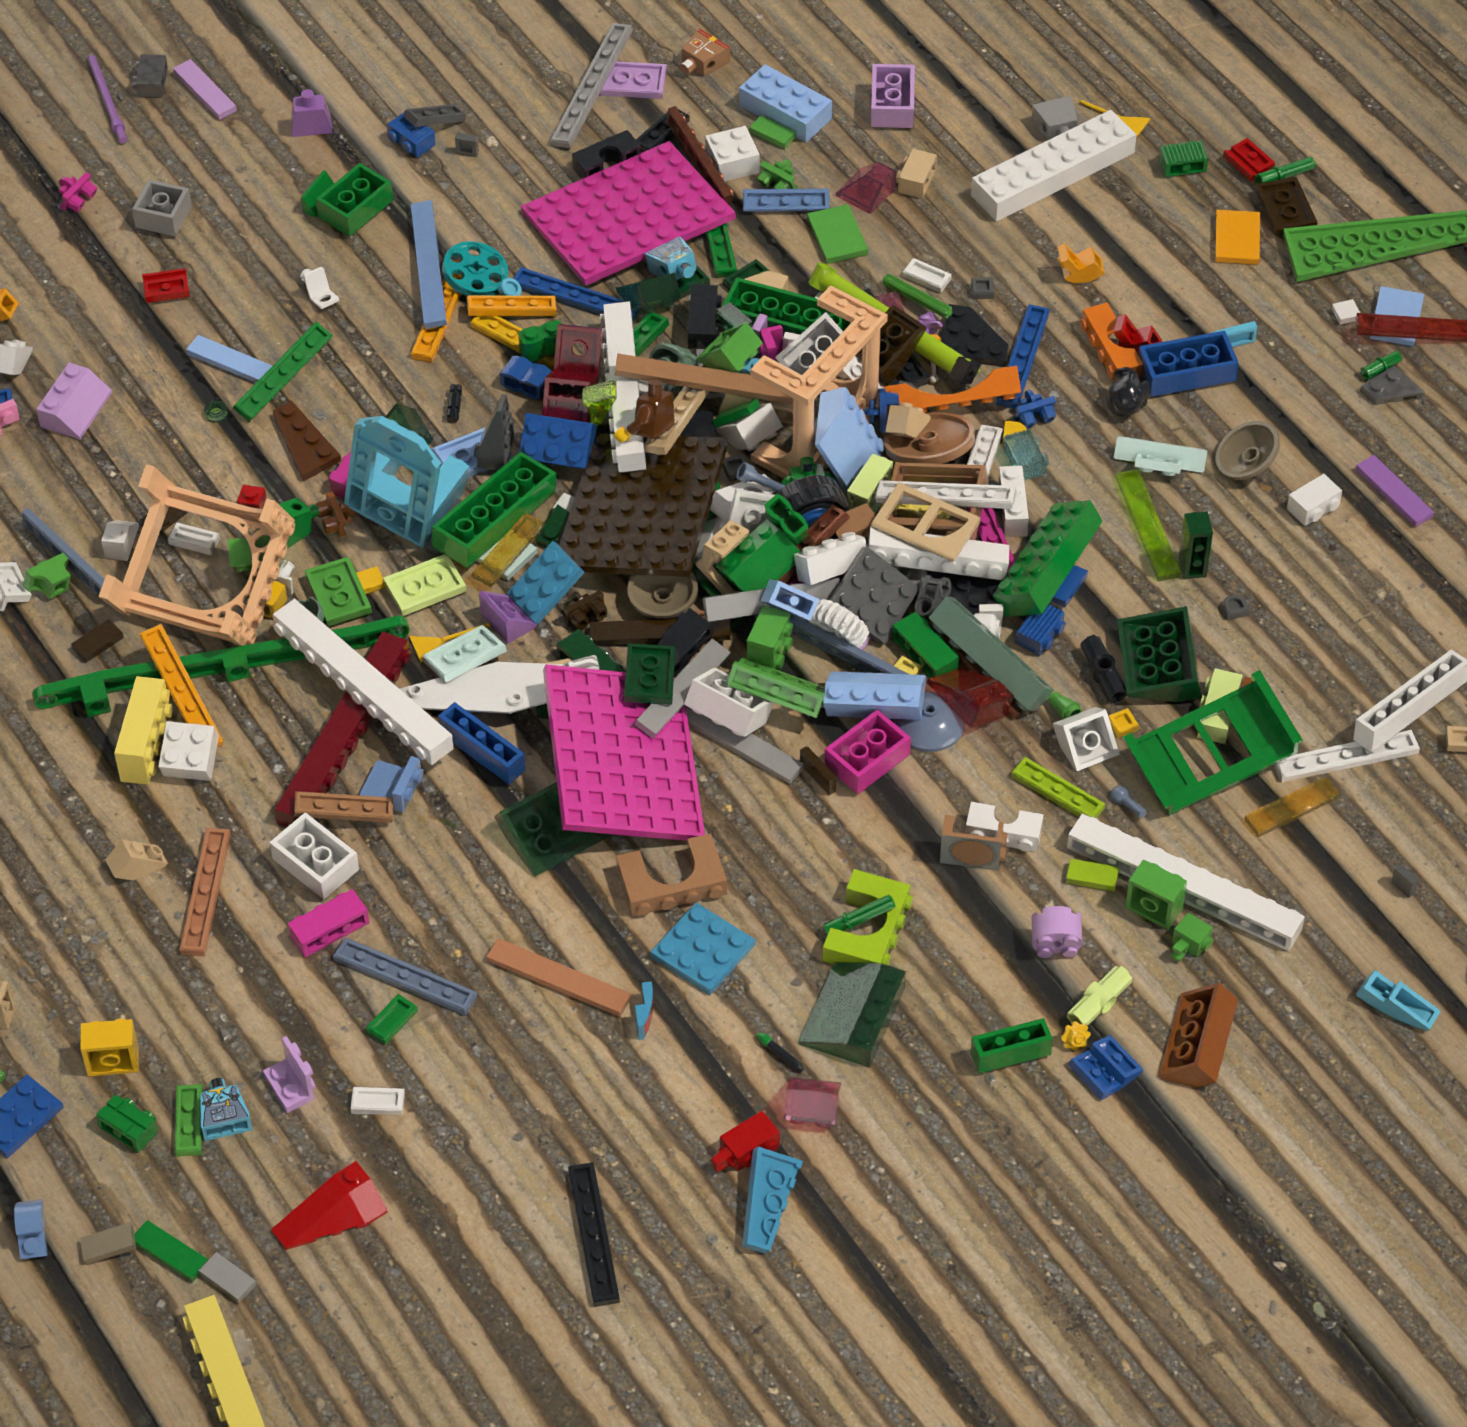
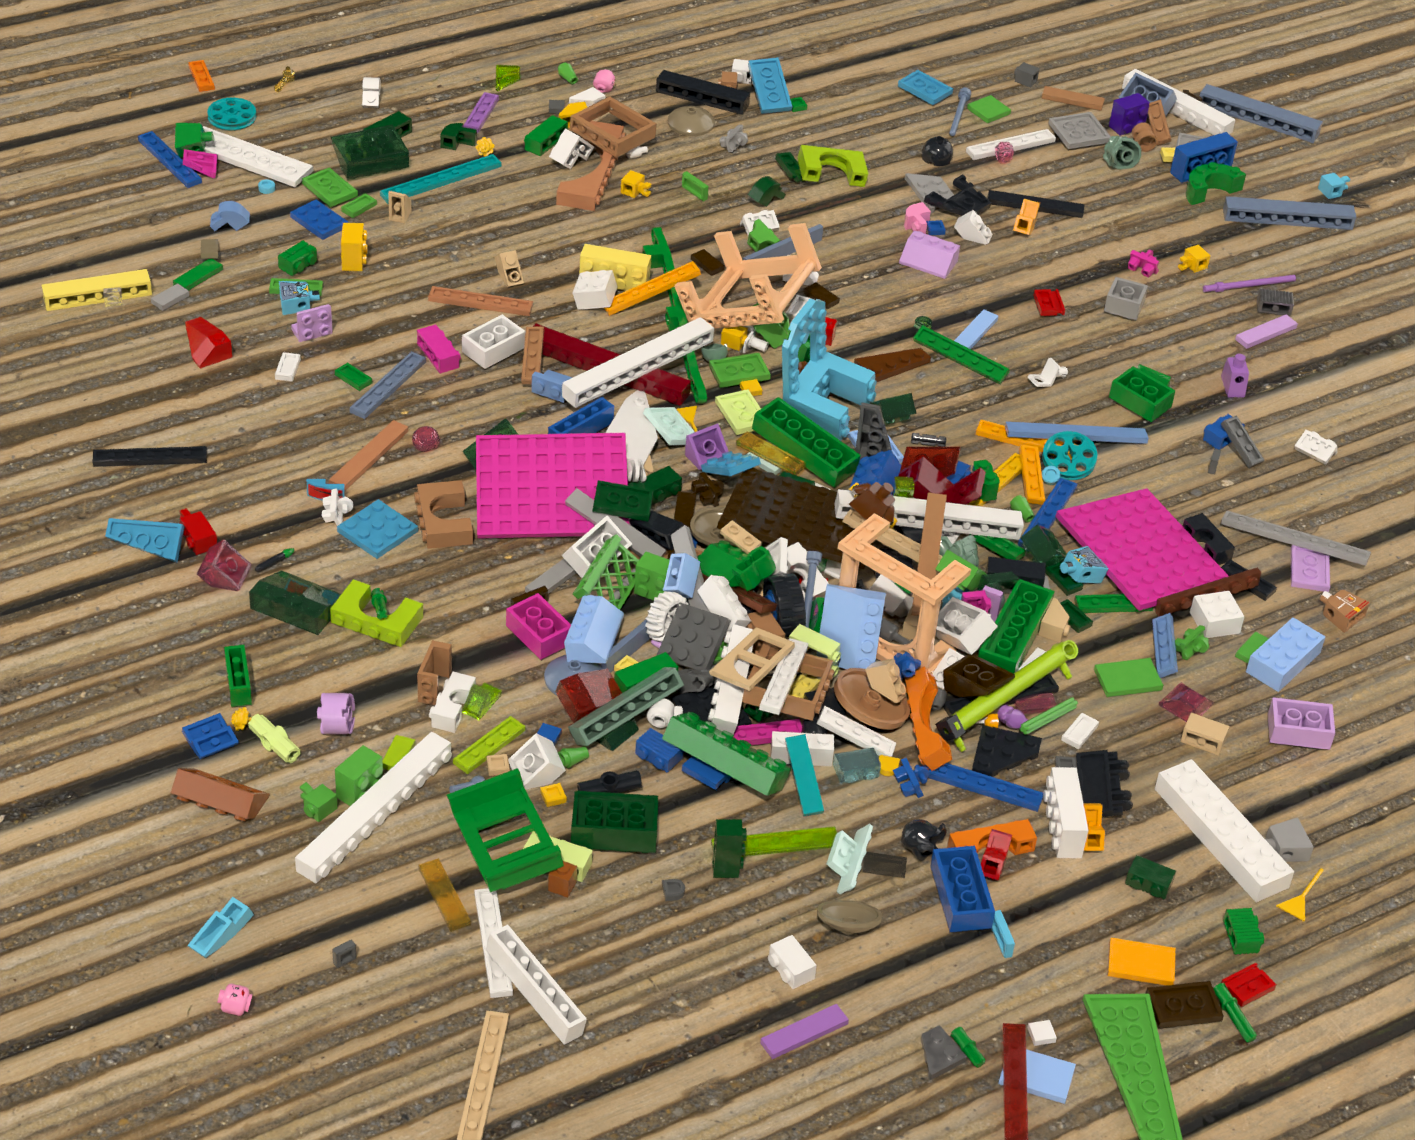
camera: 90 degrees right, 10 degrees down
none -> white hips [322,489,353,526]
none -> clear pink hair [412,426,440,452]
none -> clear neon green slope [462,682,501,720]
none -> tan tile [486,754,510,776]
none -> blue tile [537,723,562,746]
none -> teal tile [785,734,824,817]
none -> clear smoke tile [863,852,907,878]
none -> clear red slope [900,447,961,477]
none -> bright green cone [1010,495,1035,523]
none -> white brick [1043,767,1088,858]
none -> black hinge [1076,749,1133,817]
none -> dark green brick [1125,855,1176,899]
none -> yellow brick [1178,245,1211,273]
none -> white bracket [1295,430,1337,465]

